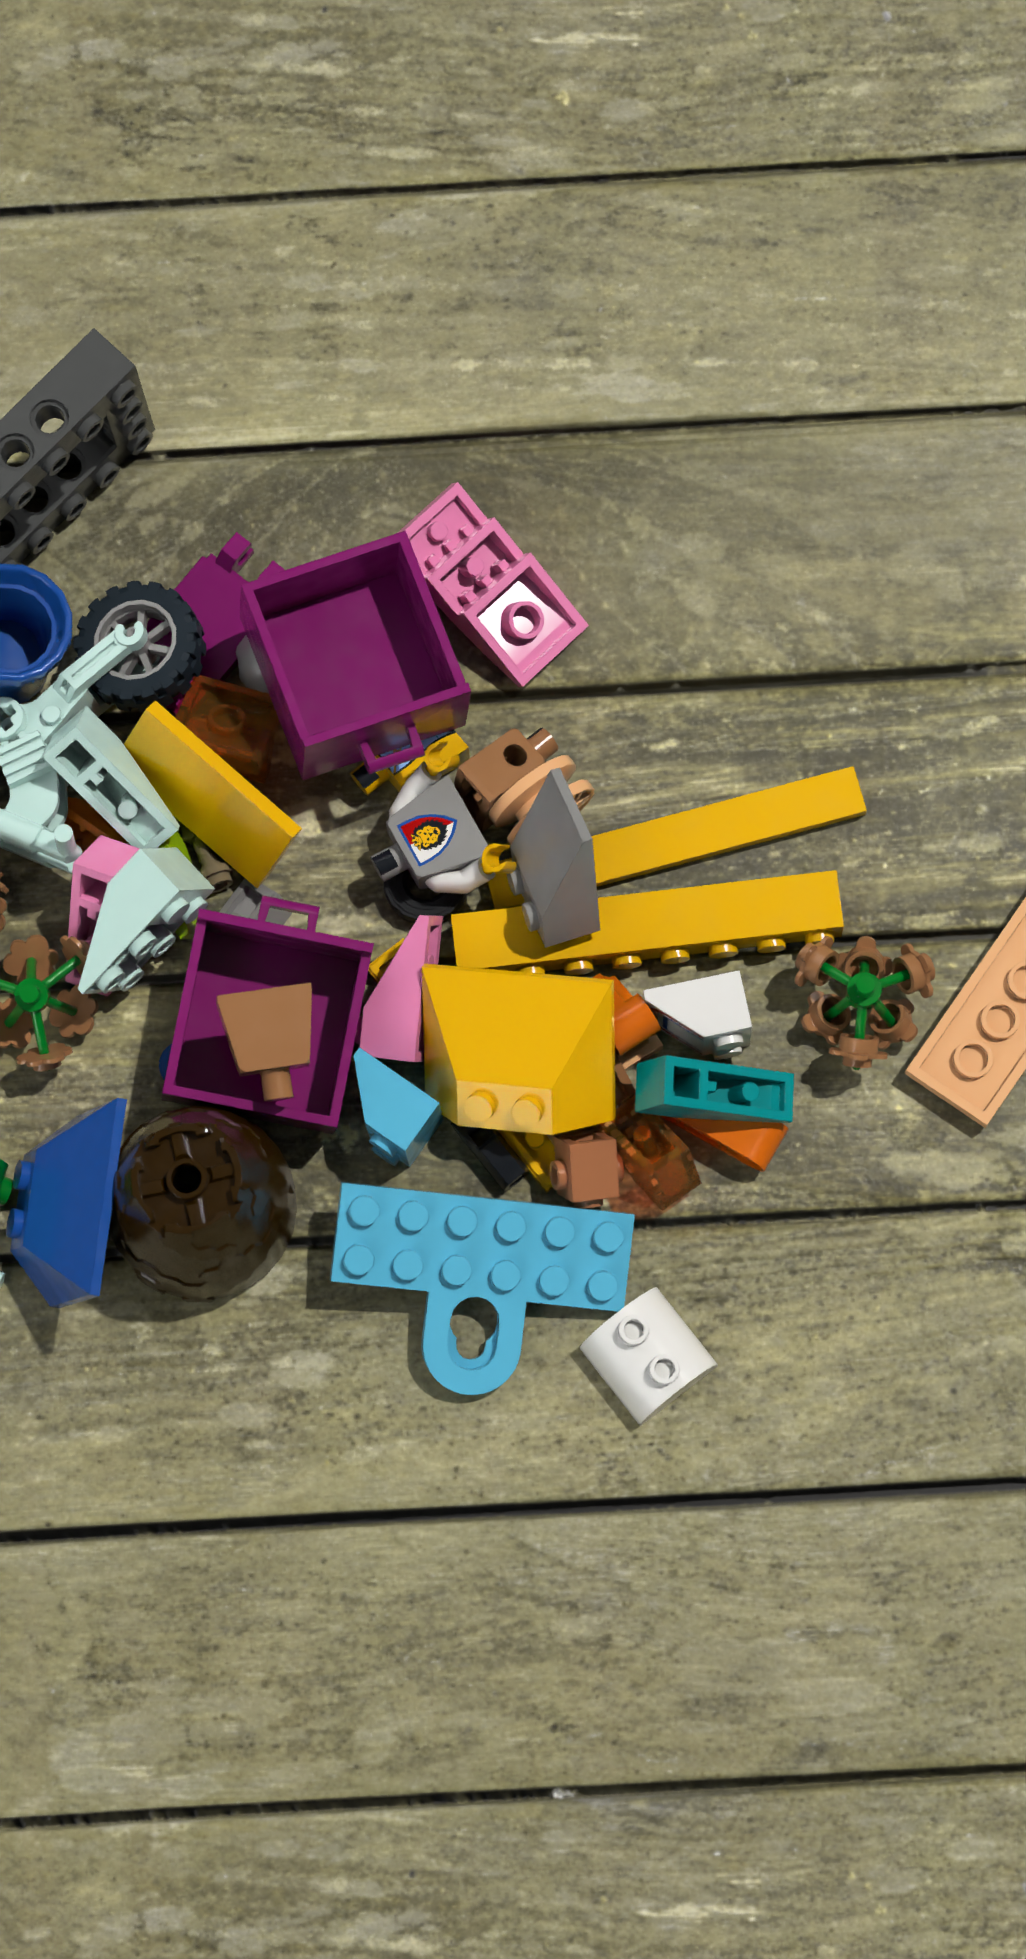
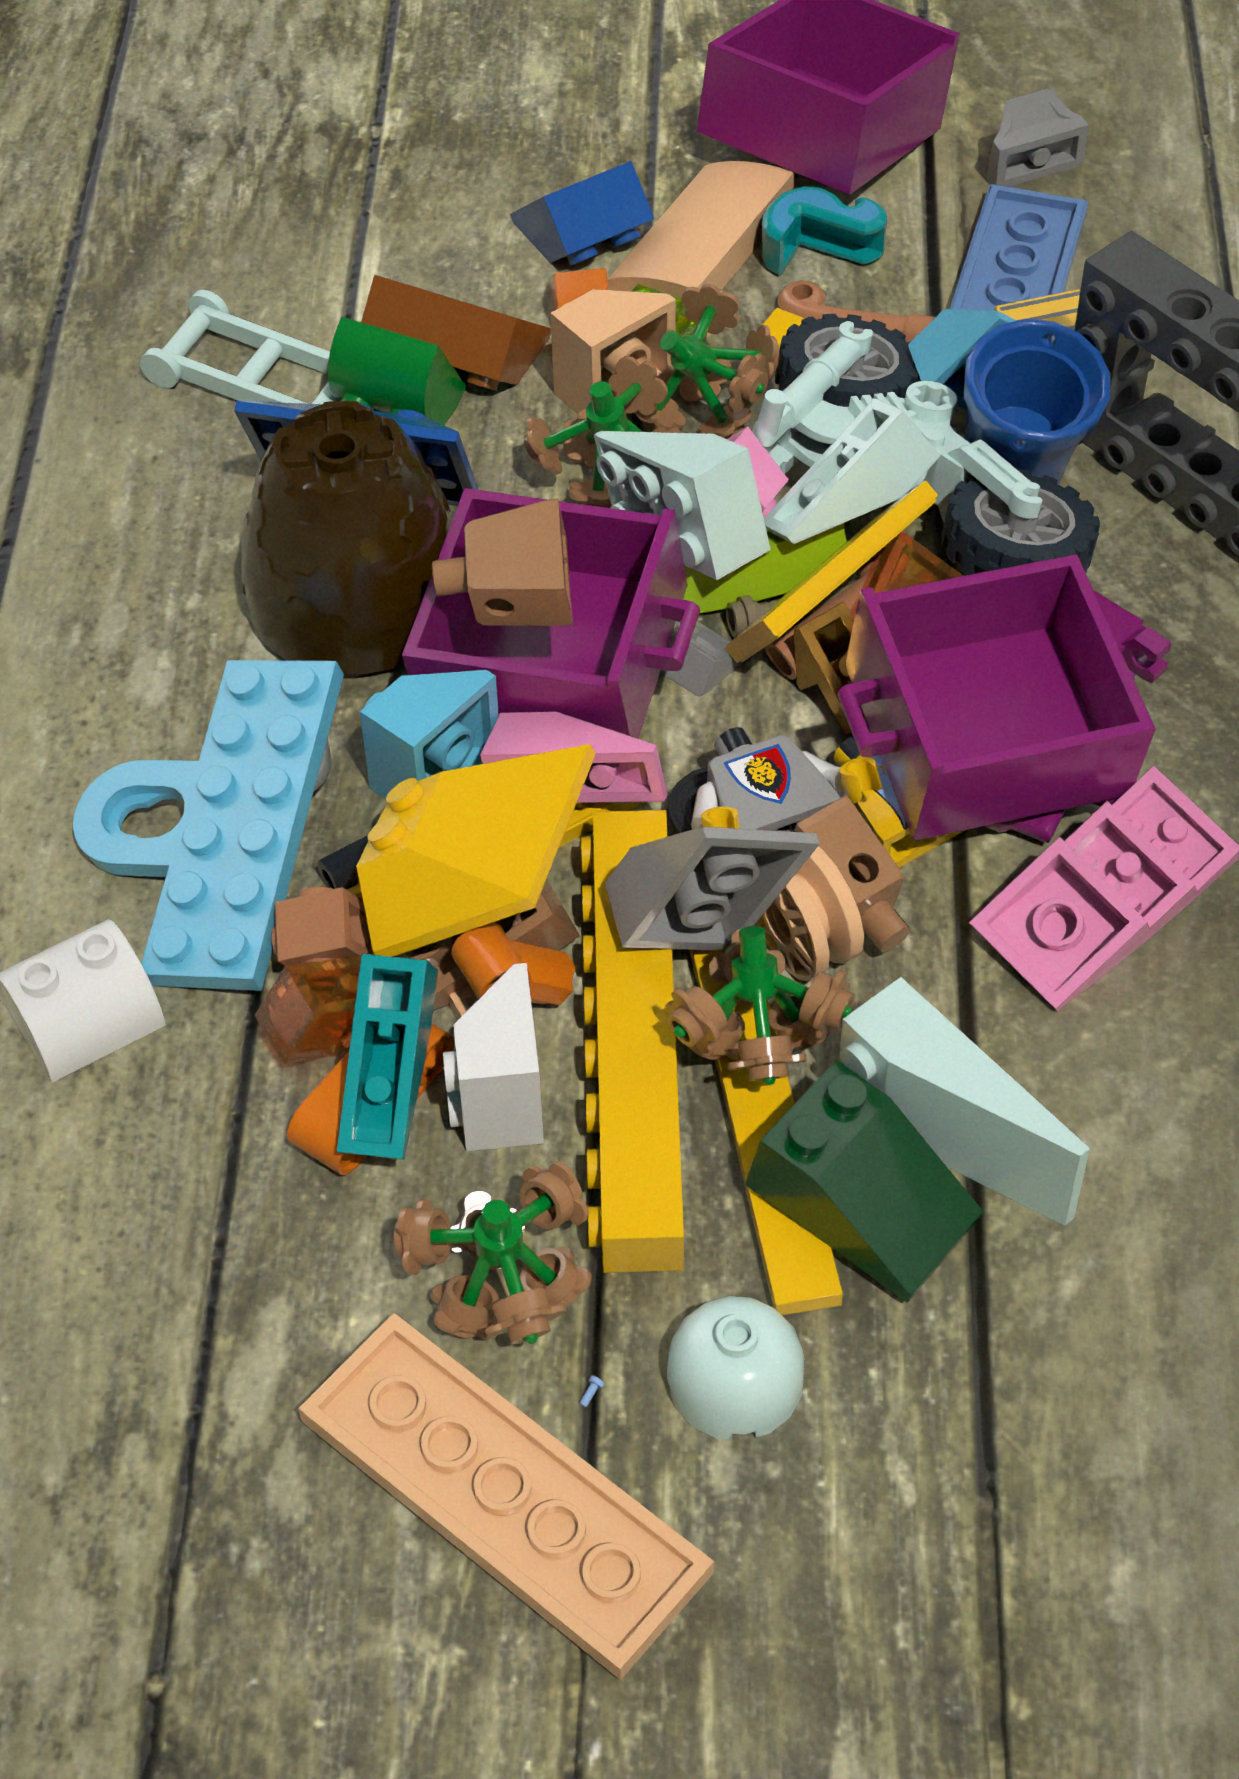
camera: 90 degrees right, 25 degrees down
none -> light blue piece [579,1376,604,1408]
none -> medium nougat plant [665,926,855,1085]
none -> light aqua cylinder [667,1296,805,1440]
none -> dark green slope [745,1060,983,1303]
none -> pearl gold slope [794,602,868,735]
none -> light aqua slope [839,977,1090,1226]

